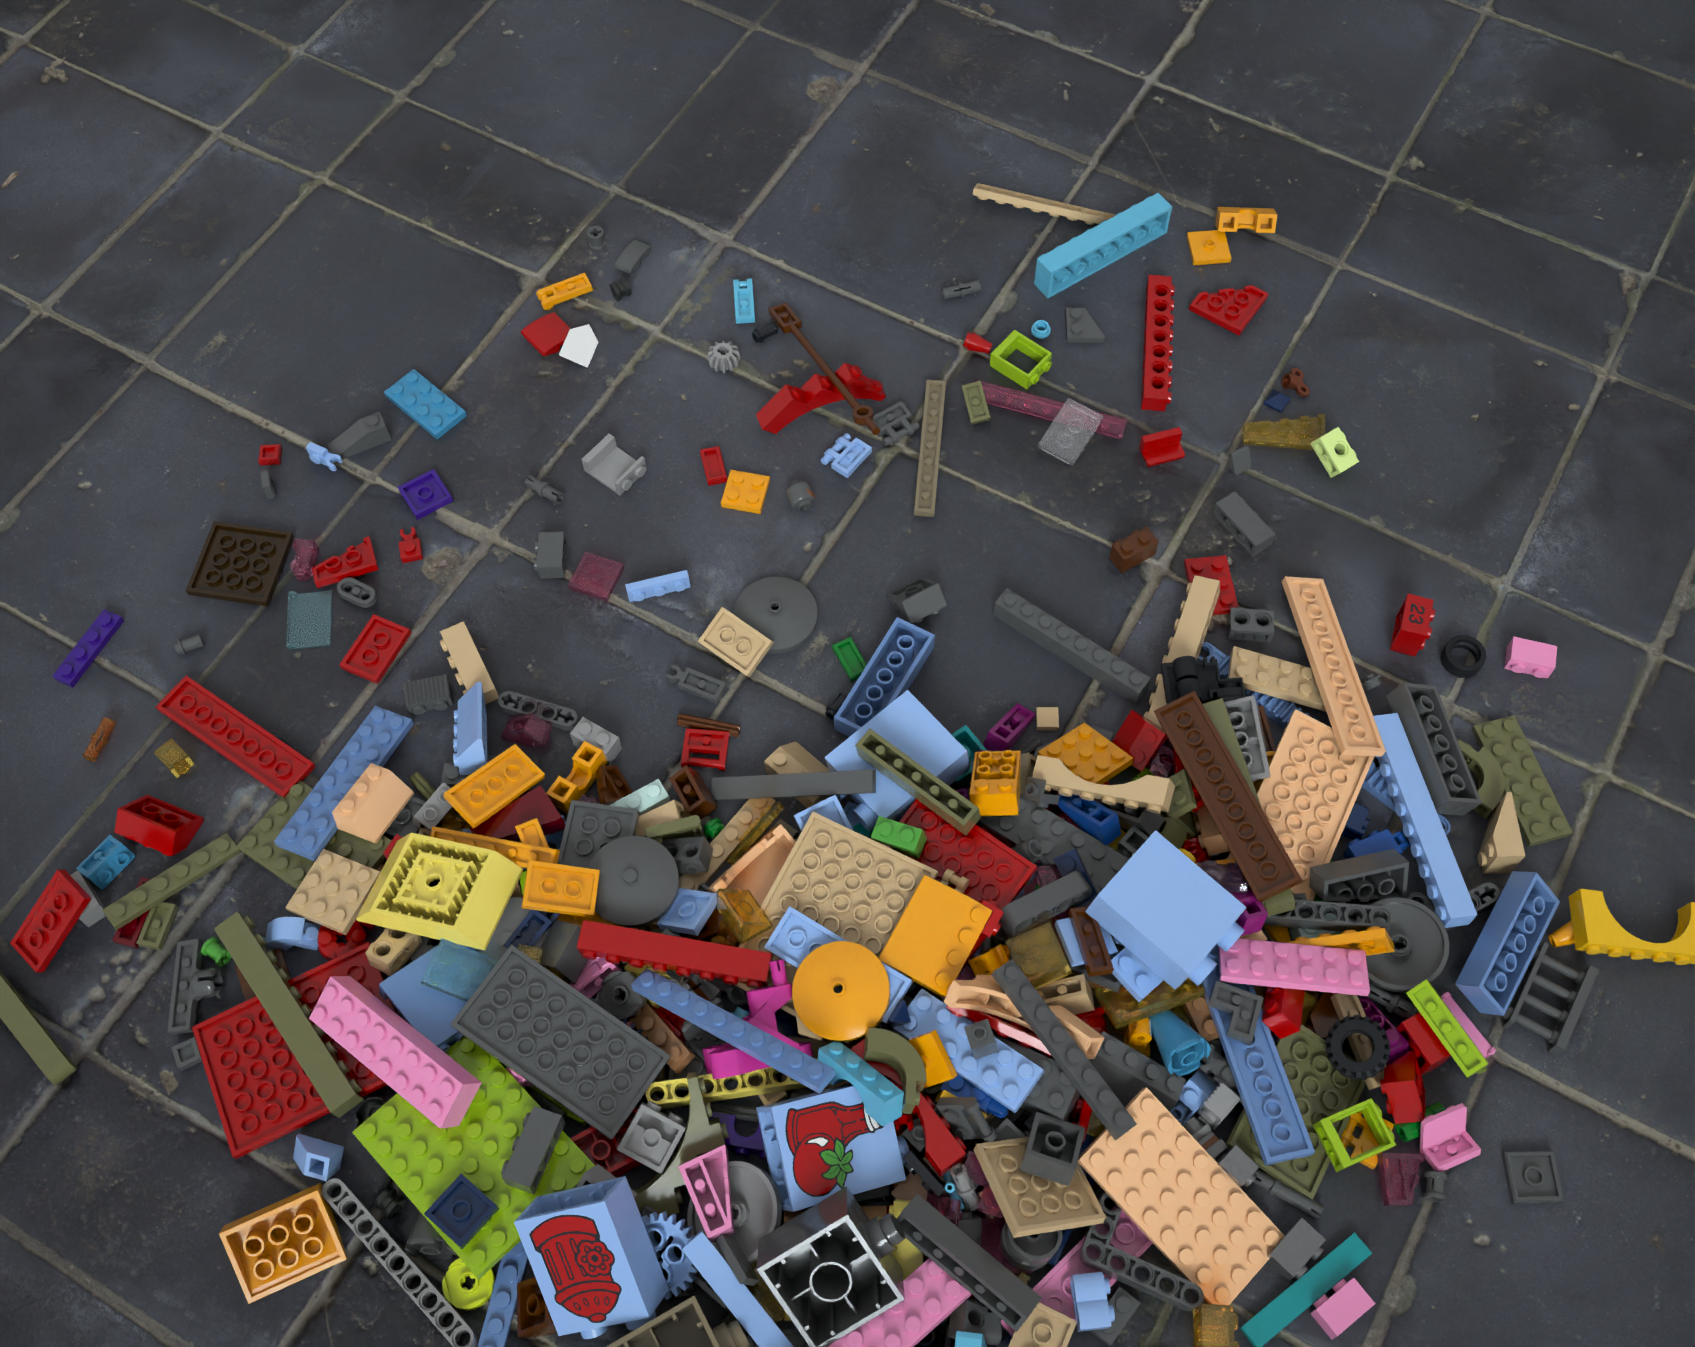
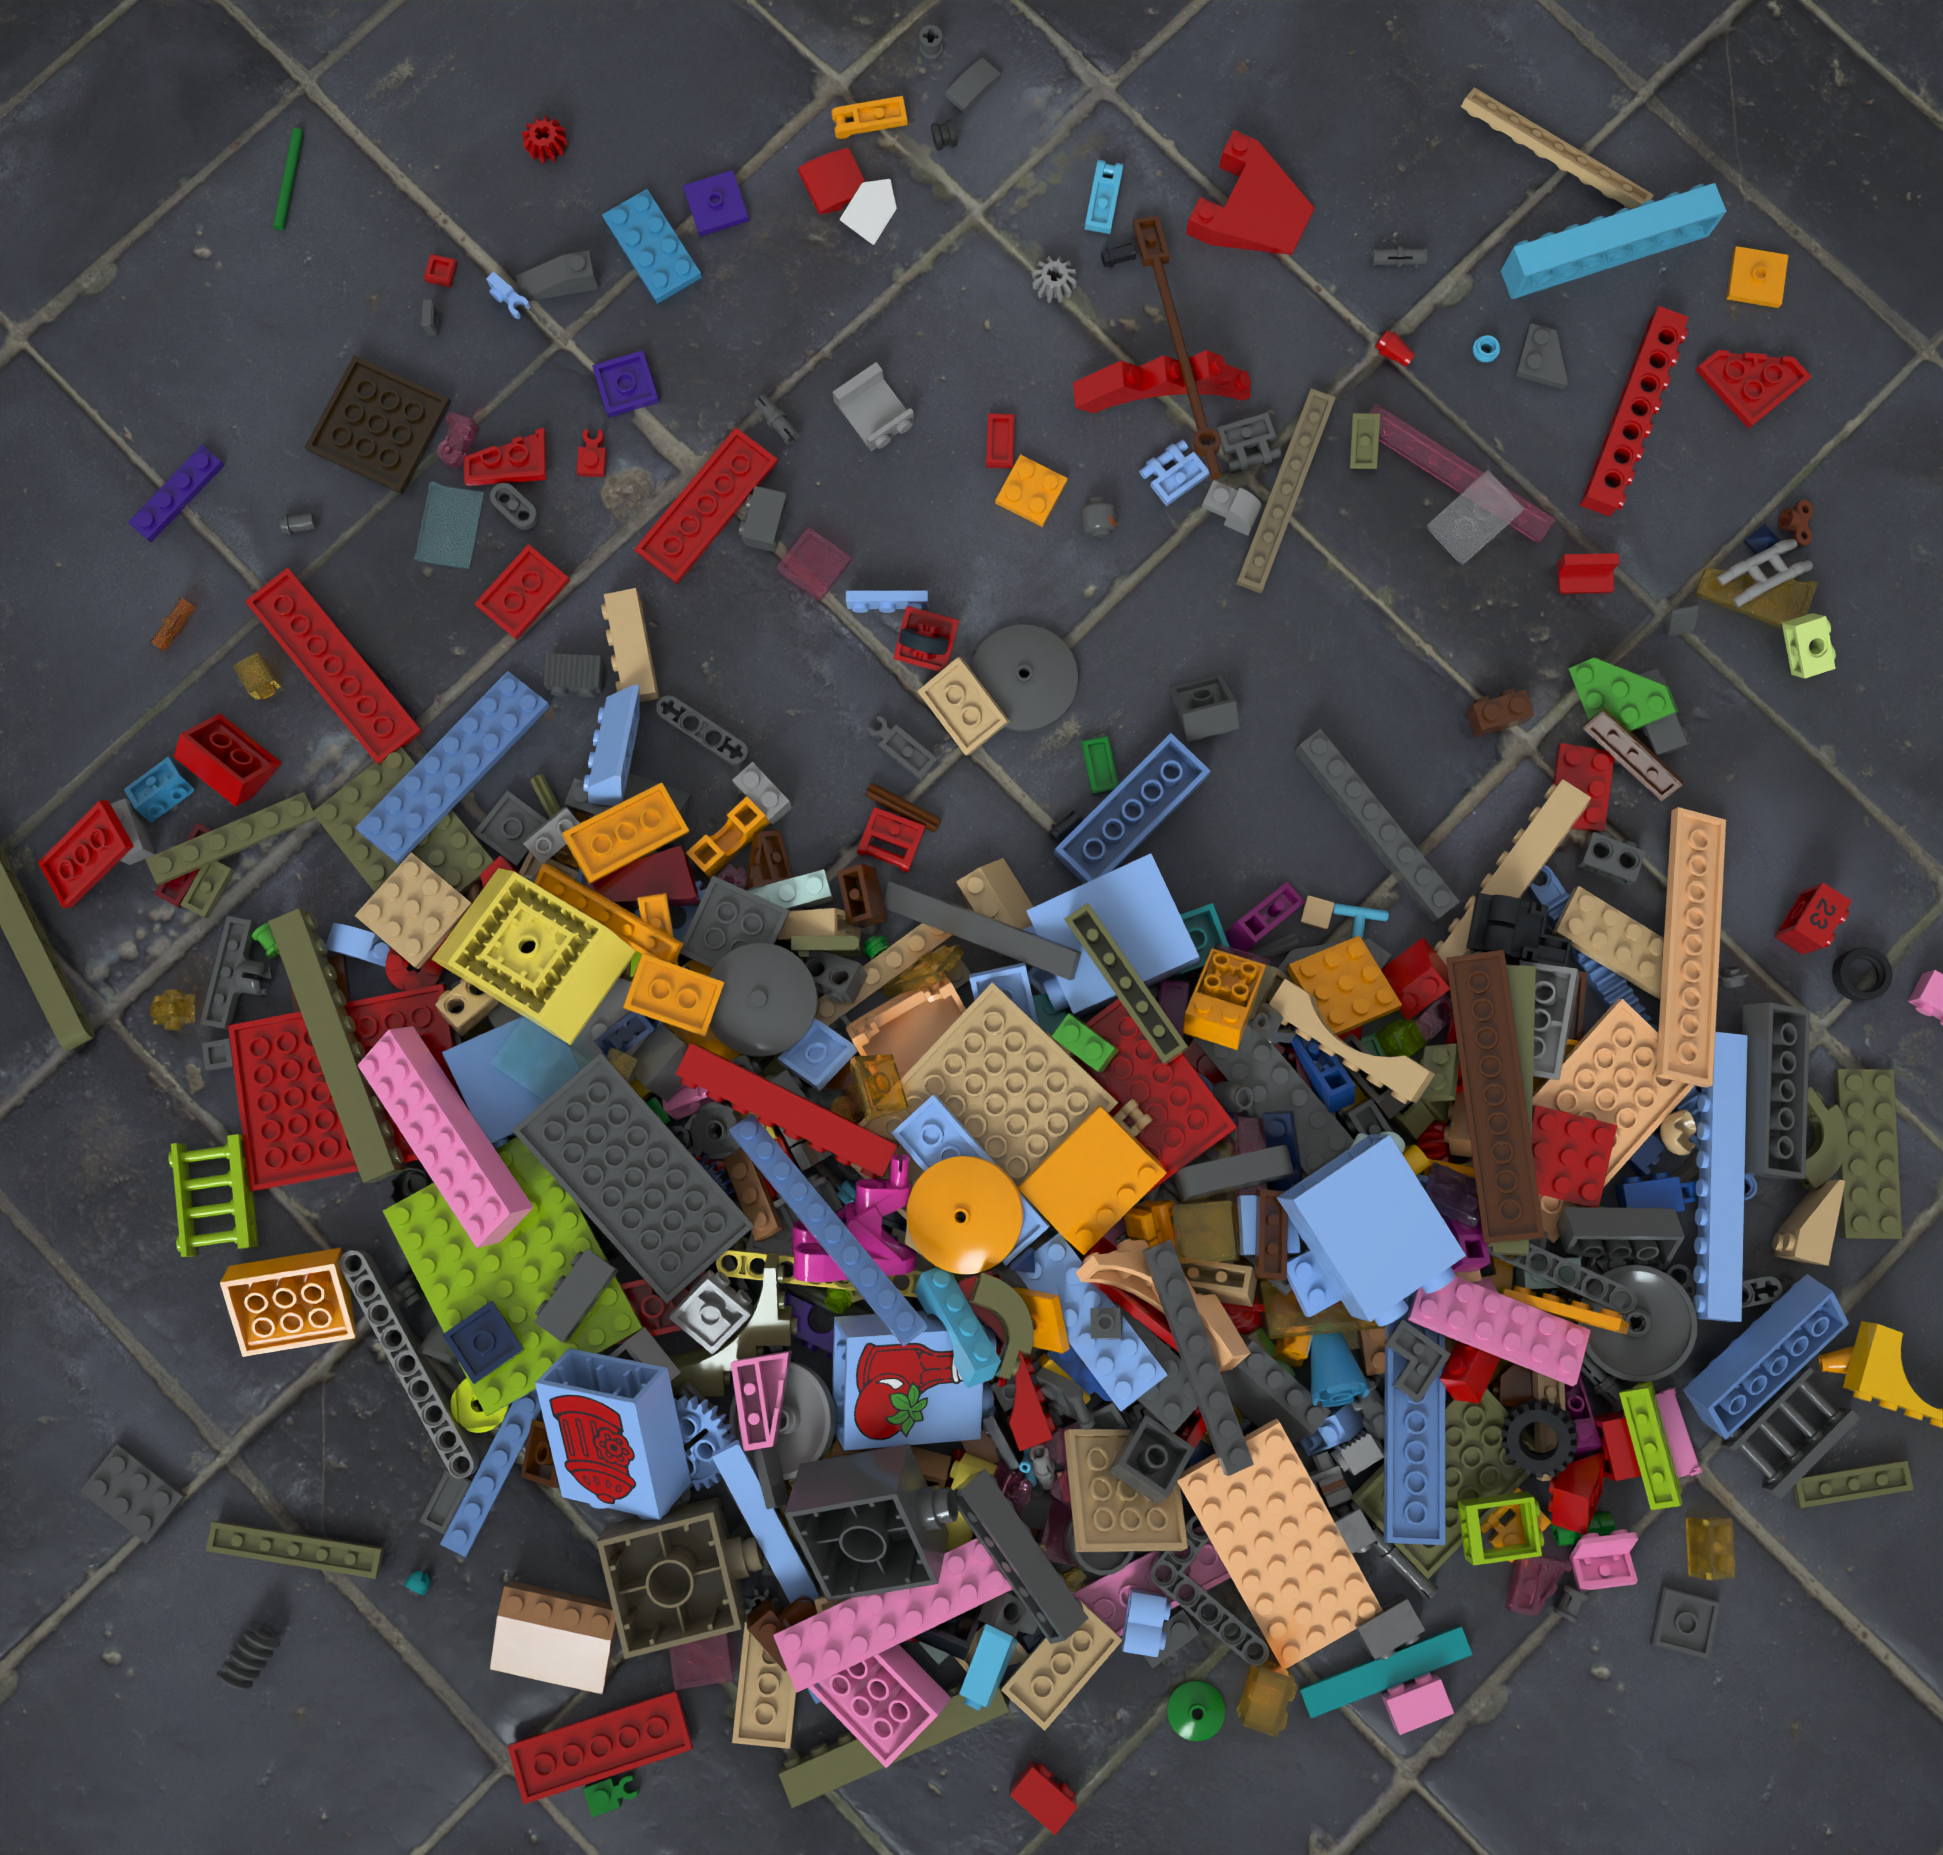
camera: 15 degrees right, 20 degrees up
light blue slope [293,1134,344,1181] -> none
light nougat slope [332,763,414,844] -> none
clear pink slope [501,713,553,748] -> none
red bracket [979,899,1004,938] -> none
lime window [990,330,1052,389] -> none
light orange arch [1215,207,1277,233] -> none
none -> clear yellow brick [150,990,195,1030]
none -> lime fence [168,1134,259,1257]
none -> green bar [273,128,303,231]
none -> red gear [522,115,568,164]
none -> red plate [634,428,778,585]
none -> dark purple plate [683,170,749,237]
none -> clear neon green plate [824,1288,852,1314]
none -> red plate [893,605,960,672]
none -> red wedge [1186,130,1315,255]
none -> light grey brick [1202,480,1261,536]
none -> medium azure piece [1332,903,1389,939]
none -> red plate [1532,1105,1617,1208]
none -> bright green plate [1569,658,1679,744]
none -> tile [1583,707,1683,802]
none -> tan hair [1660,1109,1697,1156]
none -> clear yellow bracket [1686,1517,1735,1580]
none -> light grey piece [1717,539,1813,608]
none -> olive plate [1793,1460,1914,1508]

